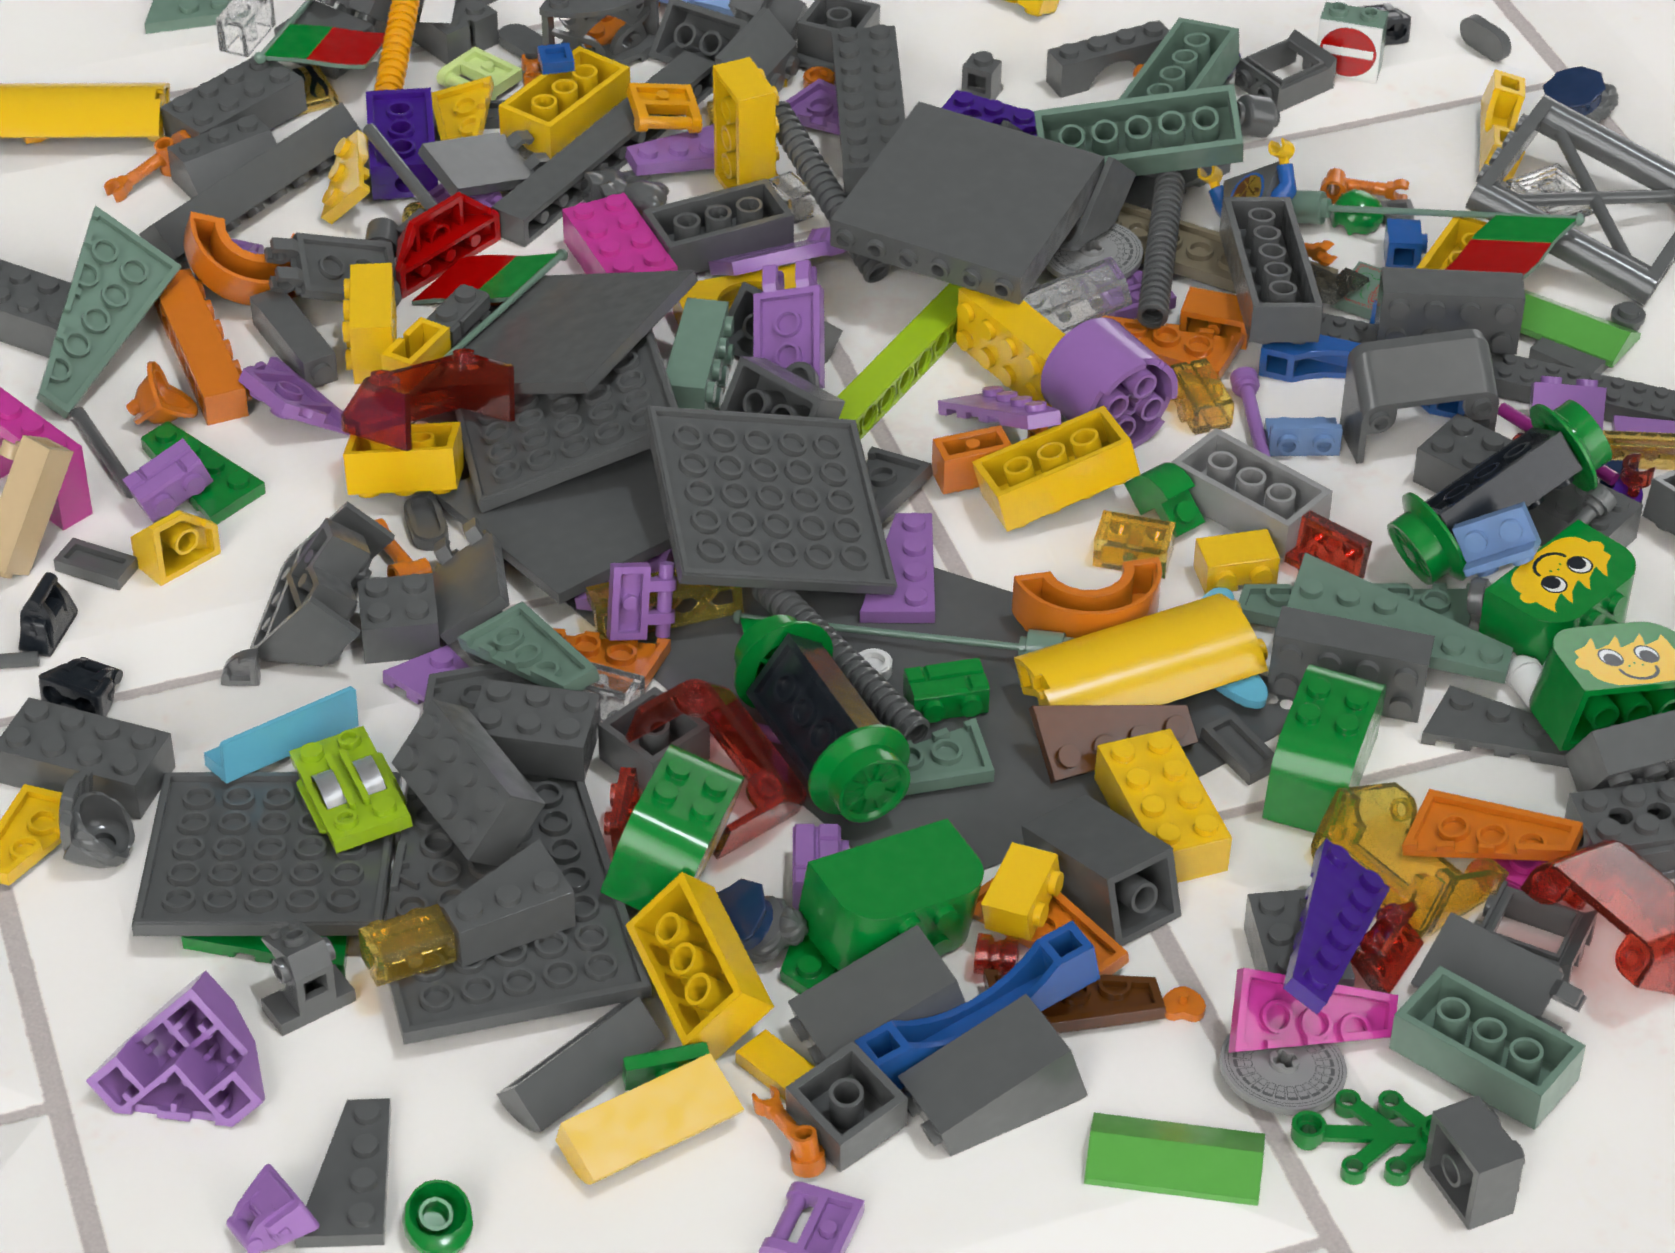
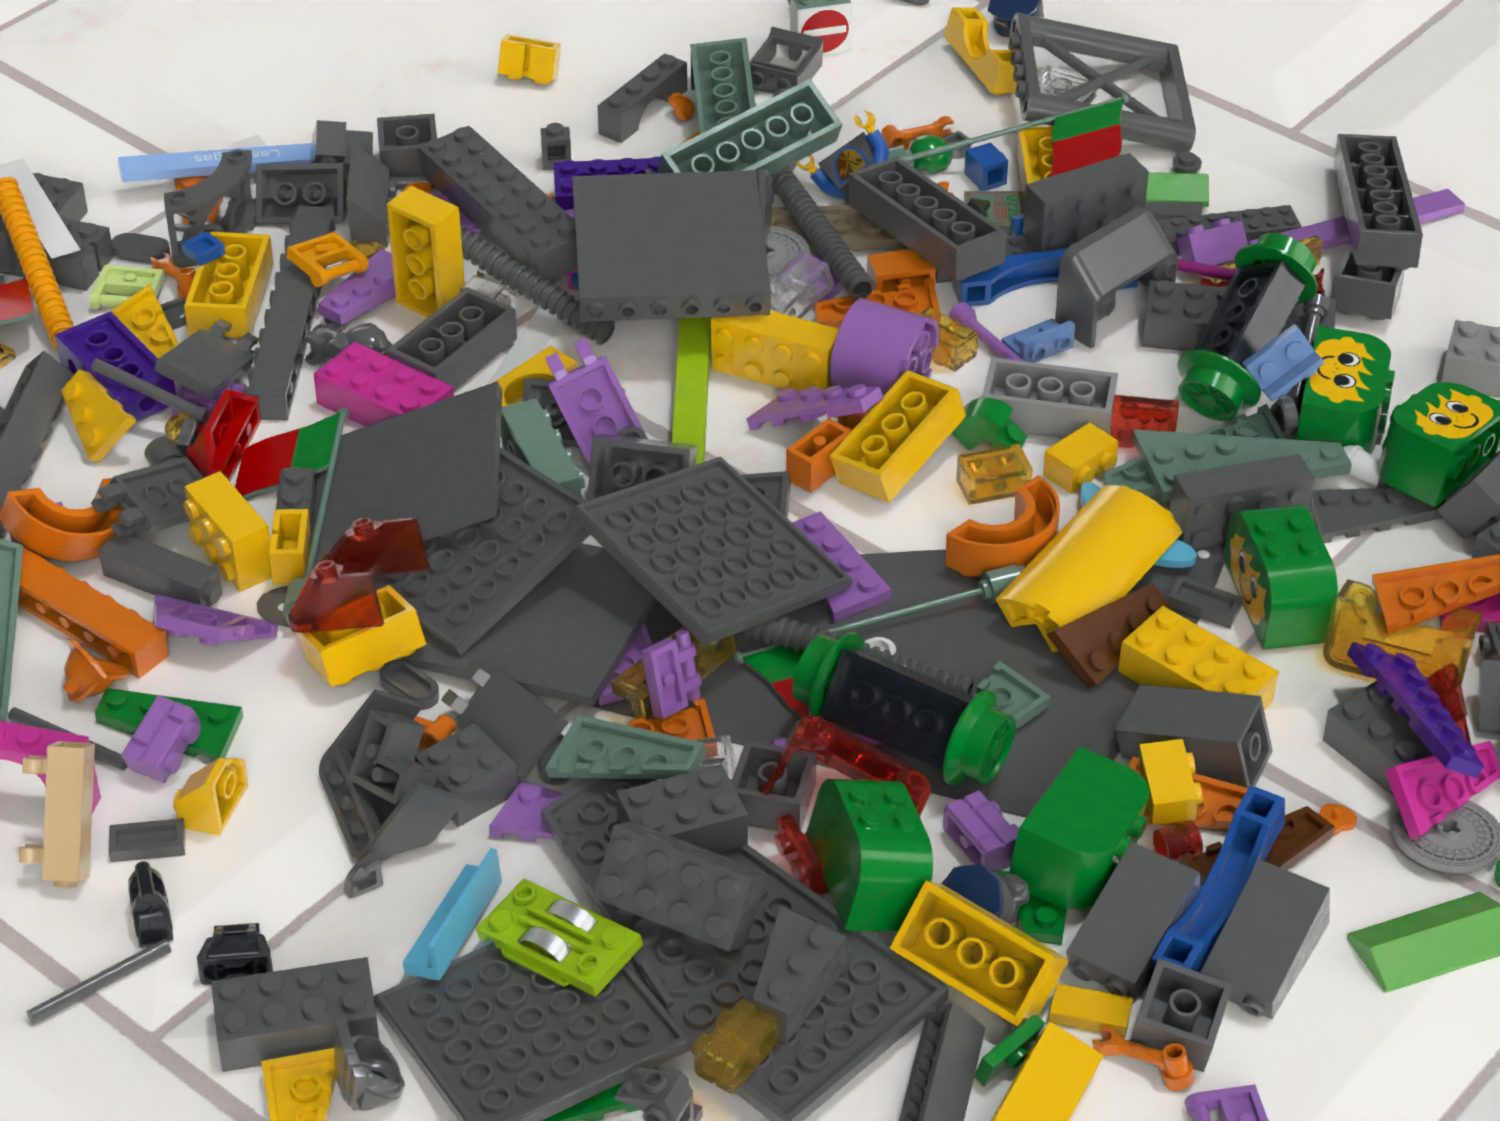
camera: 30 degrees left, 0 degrees up
medium lavender tile [709,227,847,276] -> none
green brick [903,658,990,723] -> none

